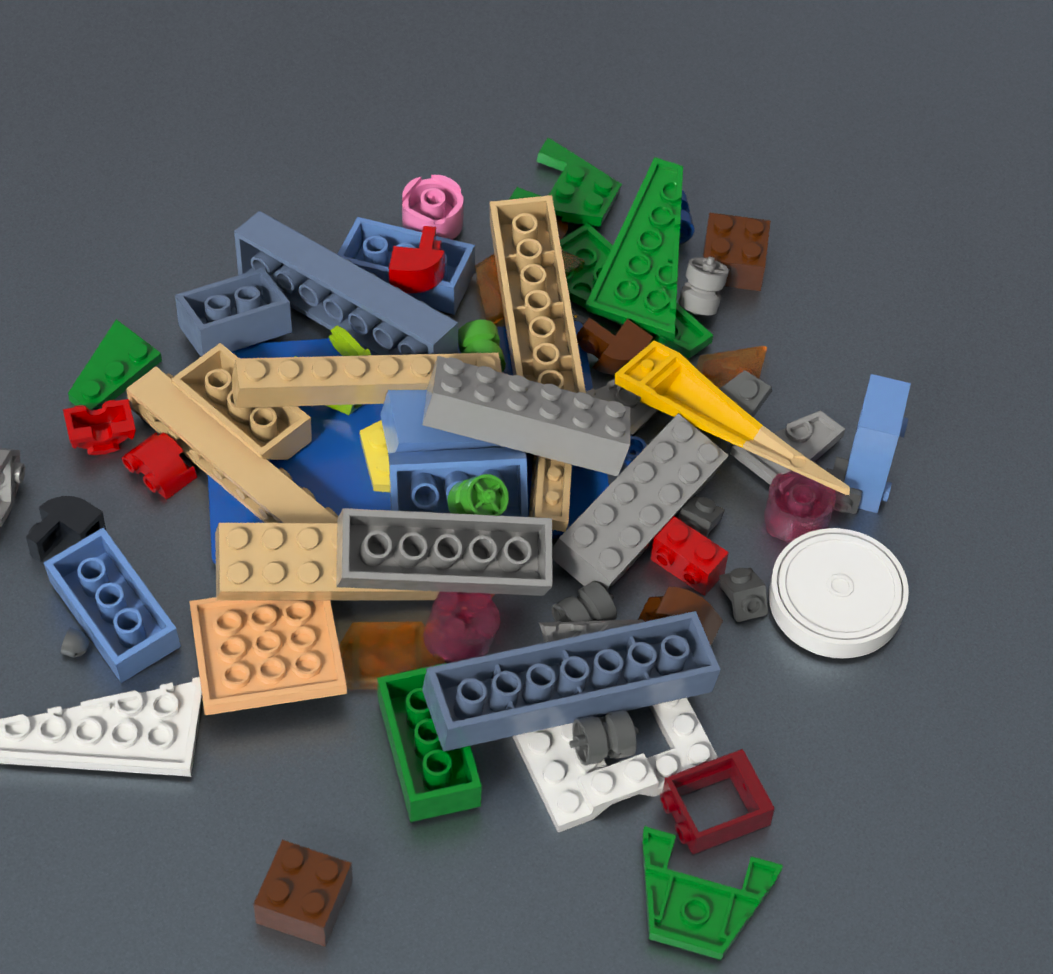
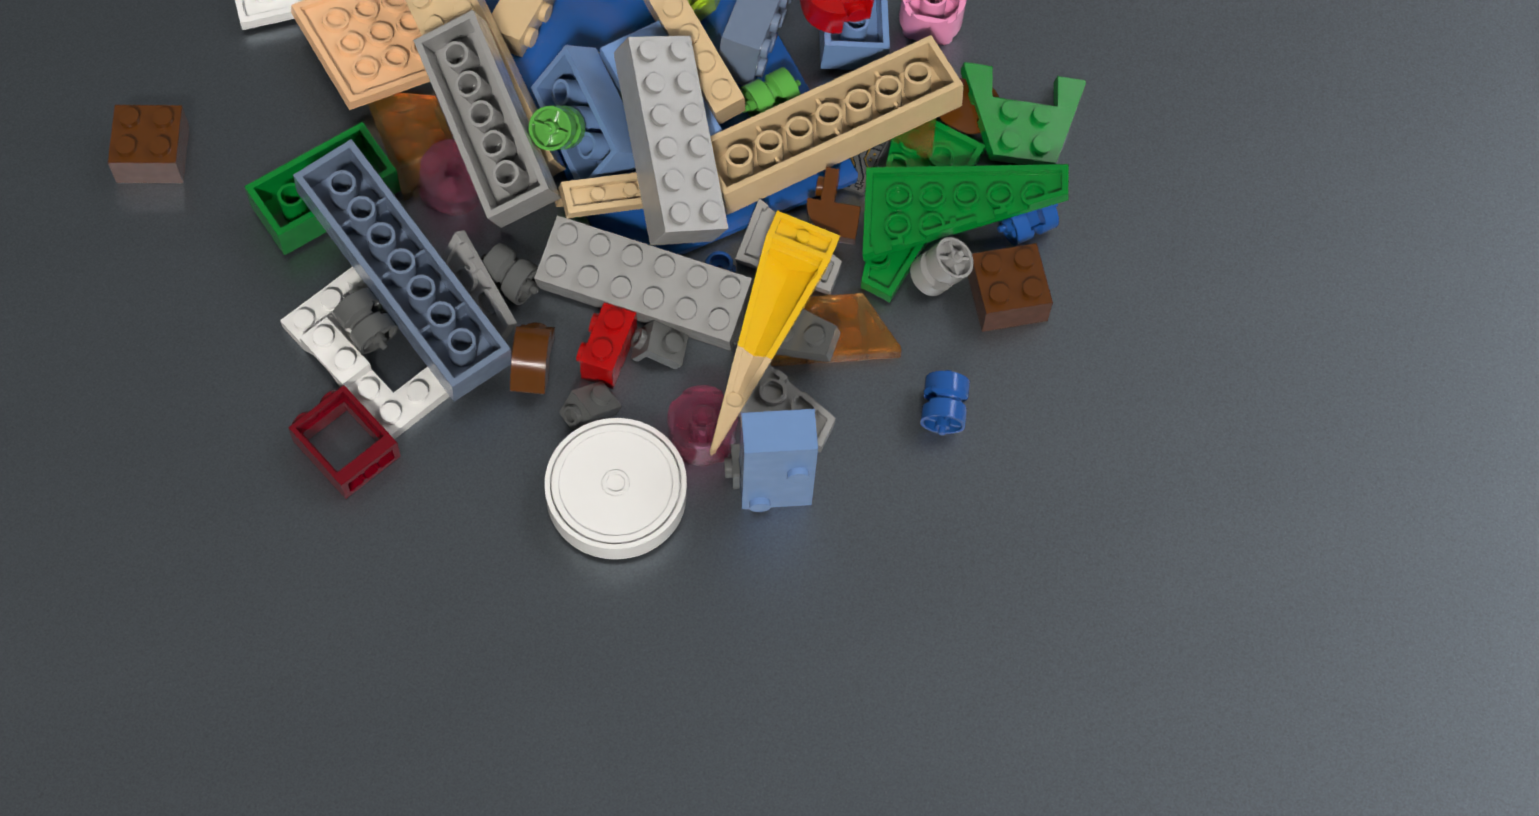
camera: 70 degrees right, 10 degrees up
green wing [642,826,783,960] -> none
none -> blue wheel [920,370,970,435]

